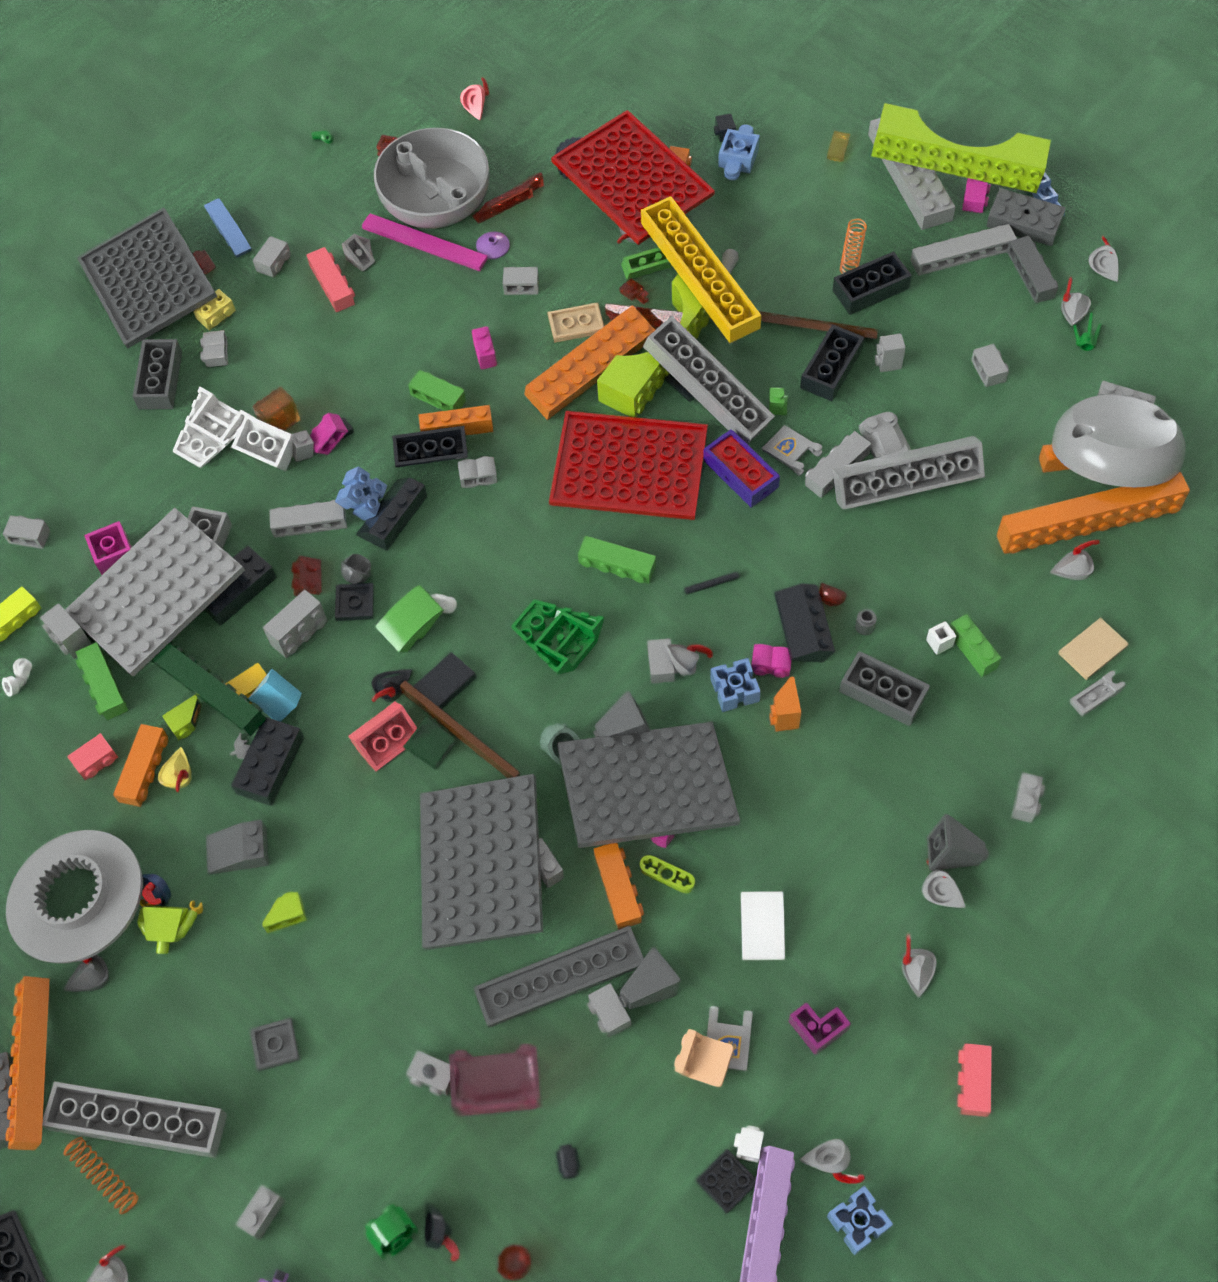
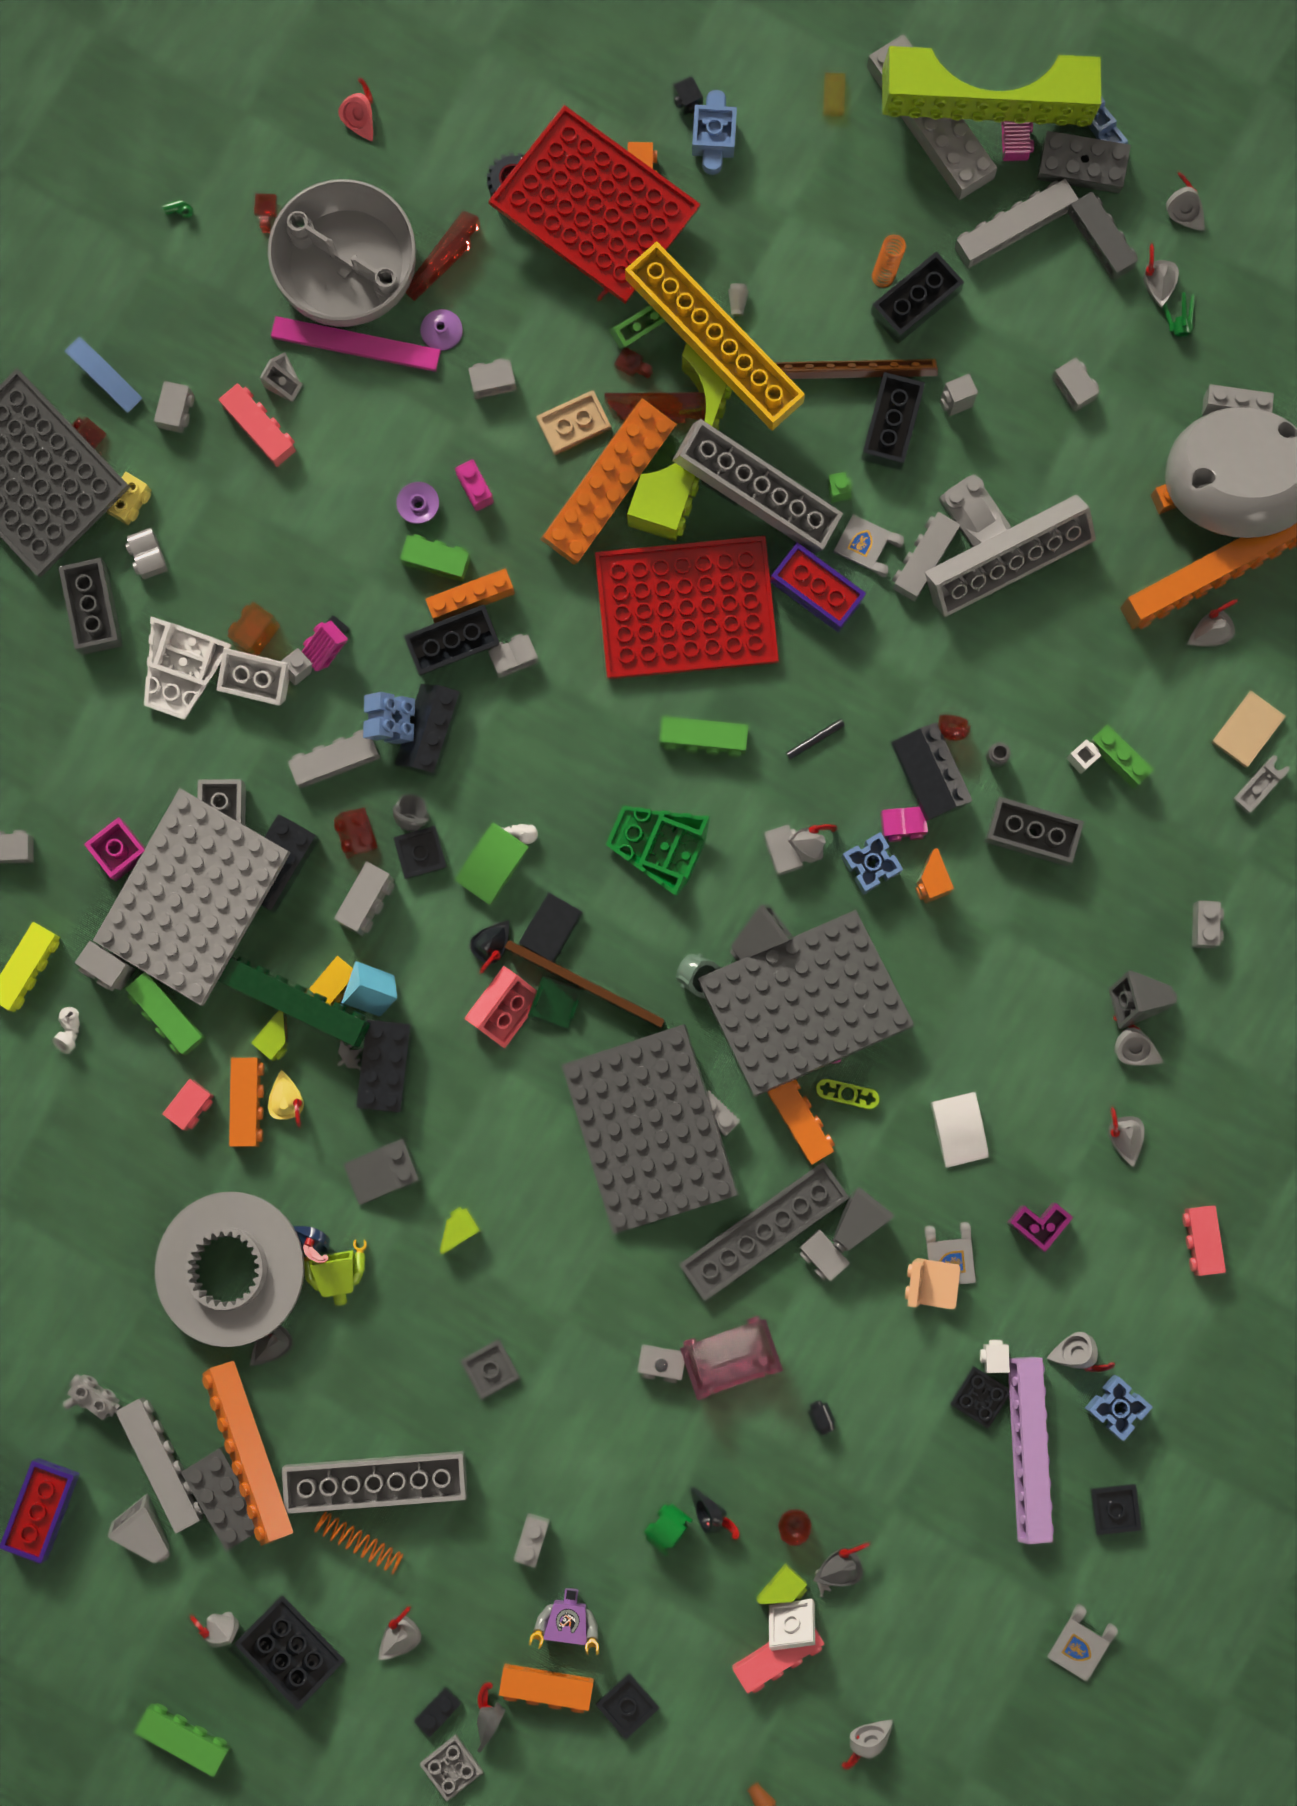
camera: 15 degrees left, 20 degrees up
none -> medium lavender dish [396,482,439,524]

